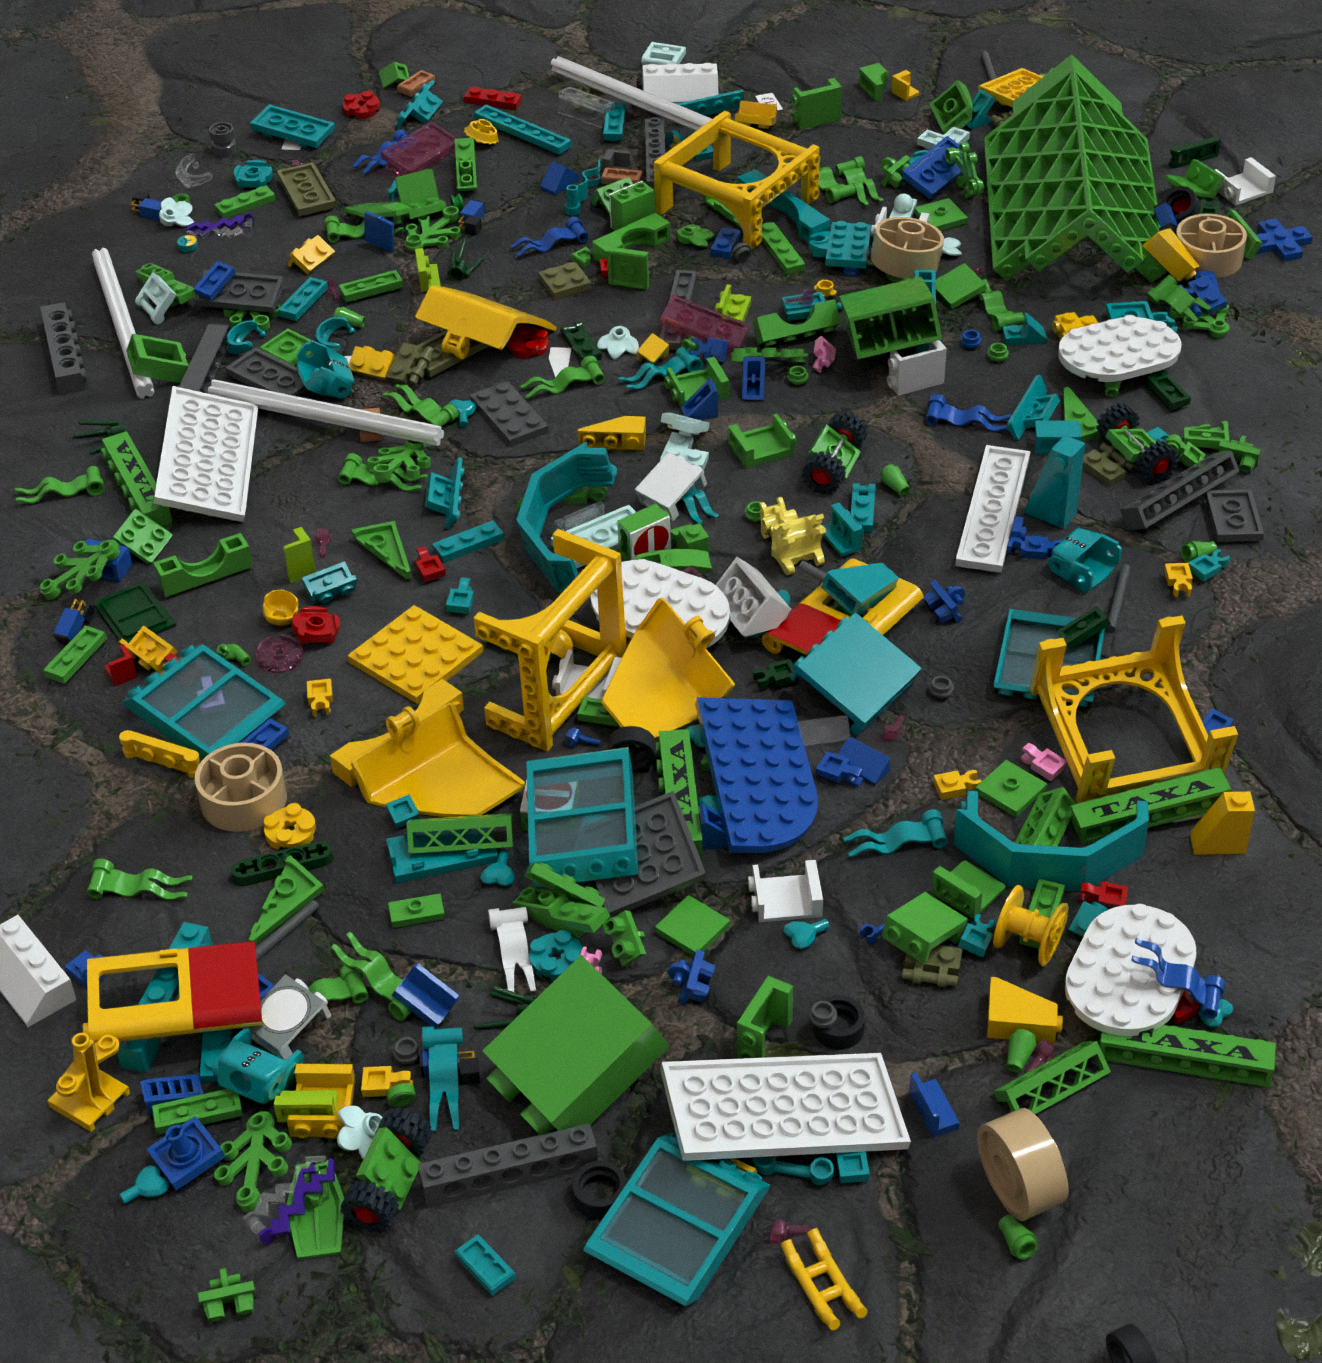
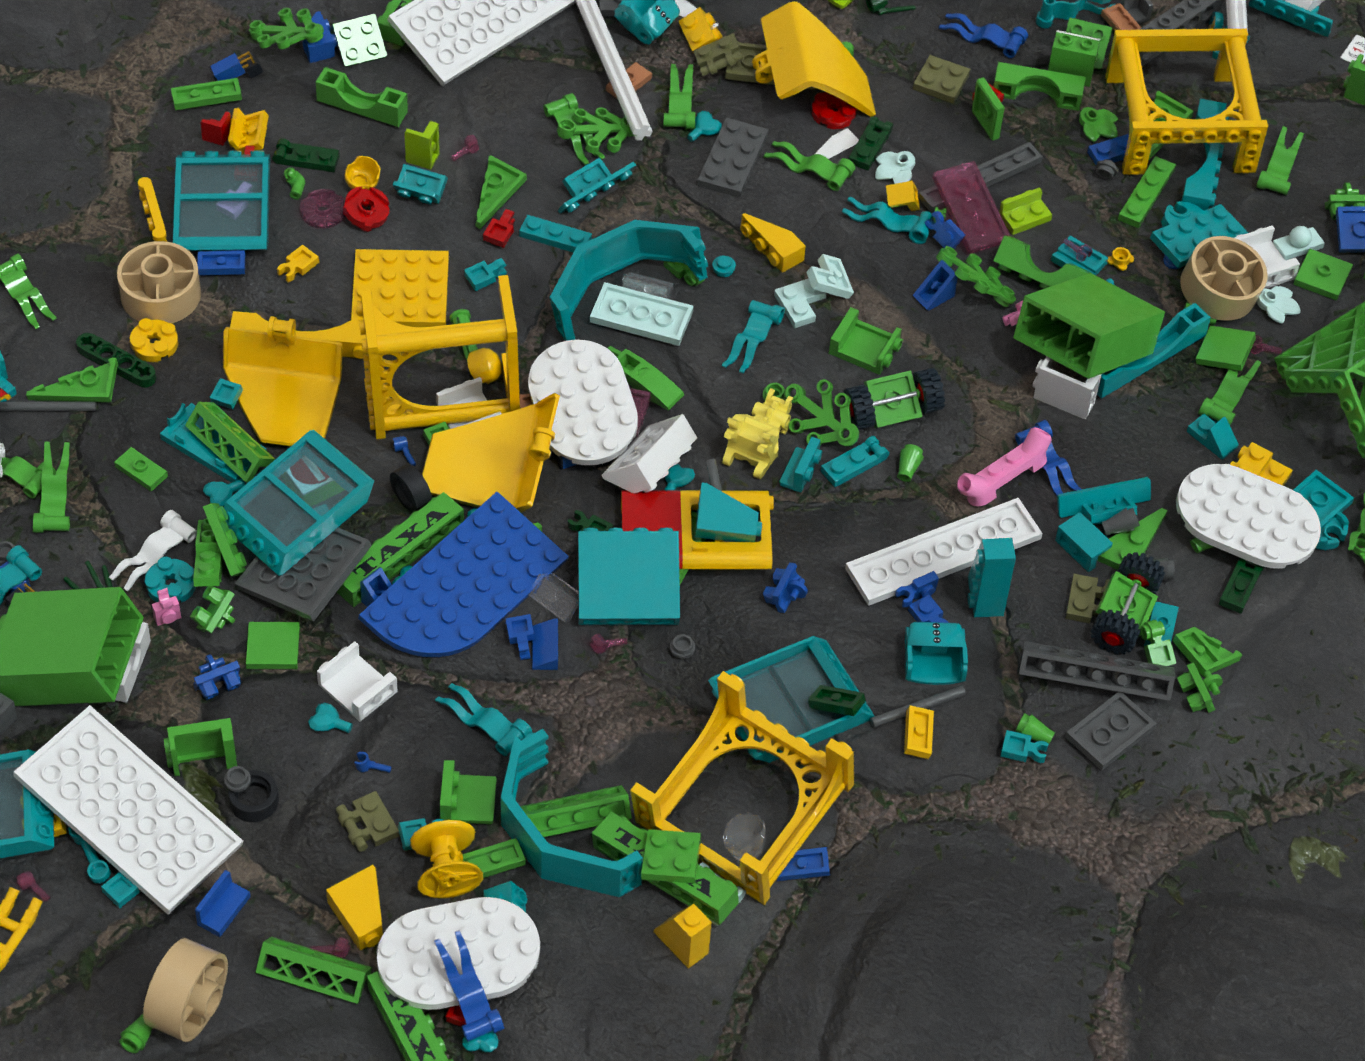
camera: 45 degrees right, 10 degrees up
dark green piece [93,581,176,643] -> none
blue panel [392,963,460,1029] -> none
bright green tile [571,247,591,269] -> none
piece [617,504,671,561] -> none
white panel [635,452,707,521] -> none
bright green panel [664,357,729,409] -> none
bright green arch [670,523,709,554] -> none
blue slope [681,378,718,420] -> none
yellow bracket [735,101,777,129] -> none
bright green plate [787,366,808,385] -> none
bright green flag [835,156,883,206] -> none
bright green panel [882,892,968,964] -> none
yellow plate [933,770,982,800] -> none
blue plate [960,330,982,349] -> none
bright green plate [975,760,1047,818] -> none
bright green plate [987,343,1009,362] -> none
bright green cone [1006,1029,1037,1073] -> none
bright pink plate [1020,743,1067,781] -> none
red plate [1078,881,1128,910] -> none
yellow plate [1164,563,1193,597] -> none
none -> dark green plate [272,139,340,173]
none -> bright green plate [641,829,701,883]
none -> clear hair [723,812,766,861]
none -> bright green plant [785,379,859,446]
none -> yellow plate [904,705,934,759]
none -> bright pink plate [957,427,1052,507]
none -> dark grey cone [1102,508,1140,536]

